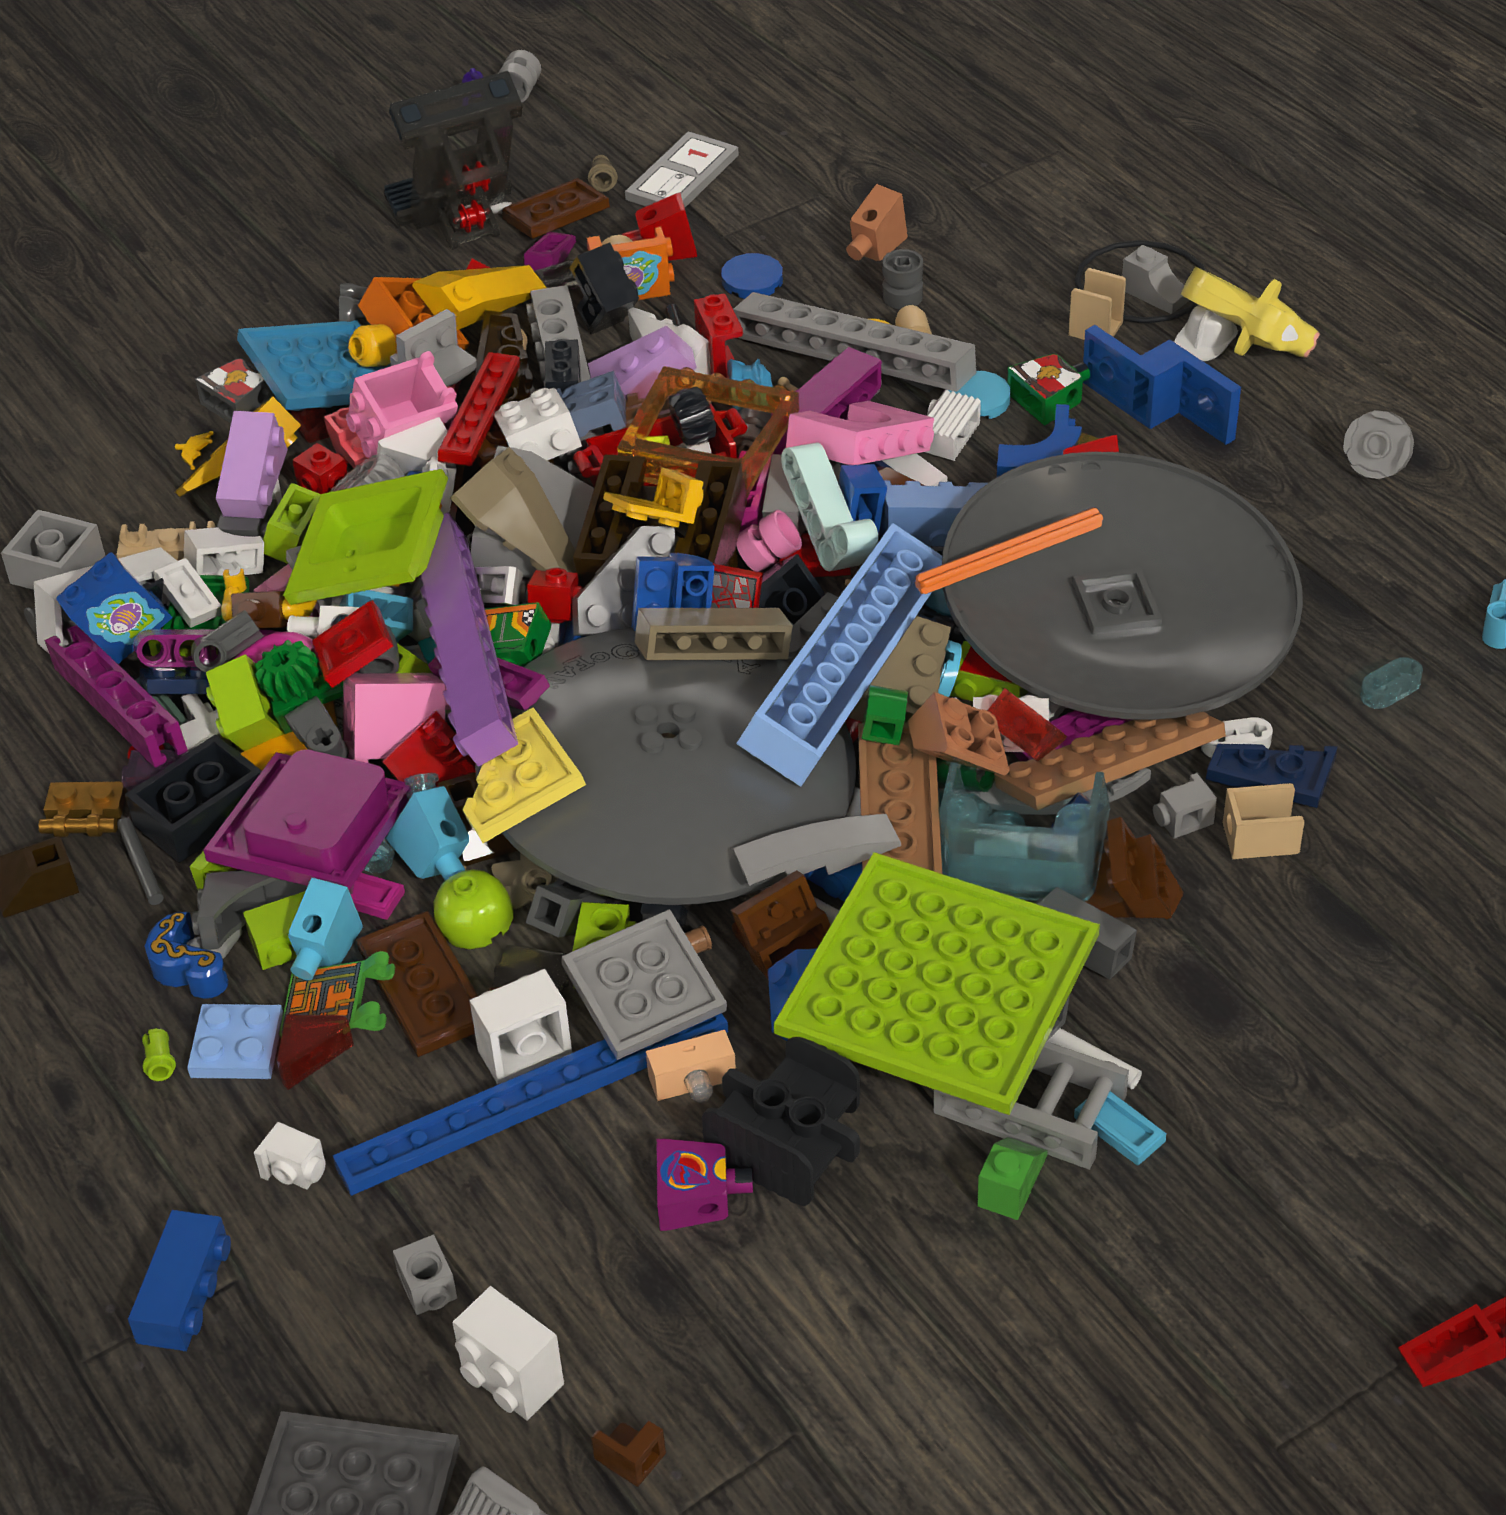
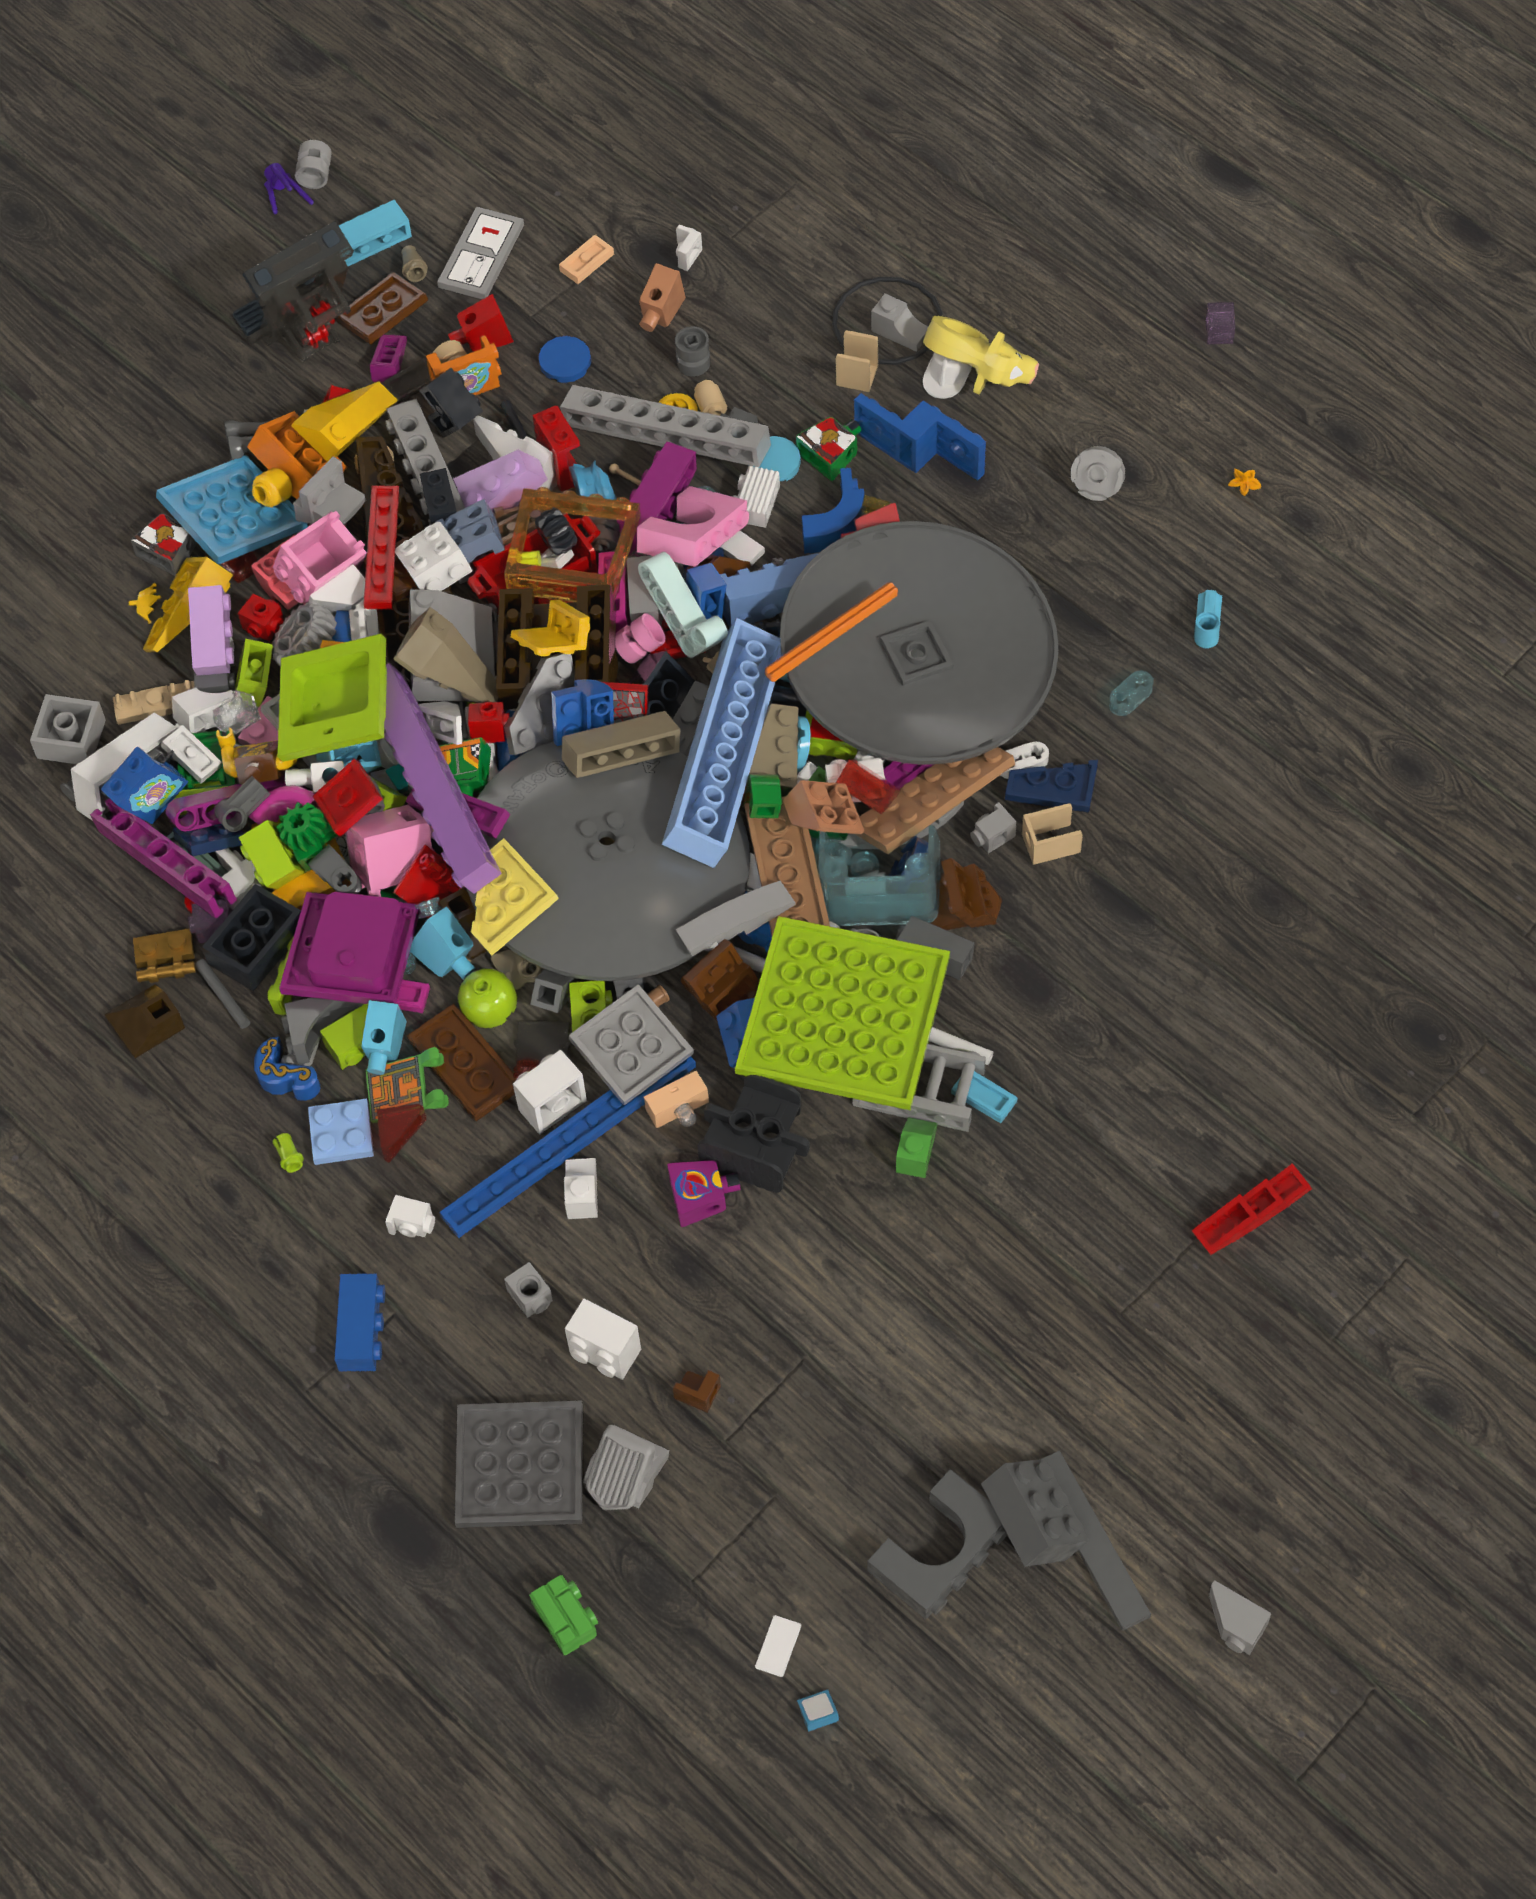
camera: 10 degrees left, 15 degrees up
none -> clear brick [212,690,261,734]
none -> medium azure brick [335,200,412,268]
none -> light nougat plate [559,235,614,284]
none -> white arch [564,1158,598,1219]
none -> white bracket [676,225,702,271]

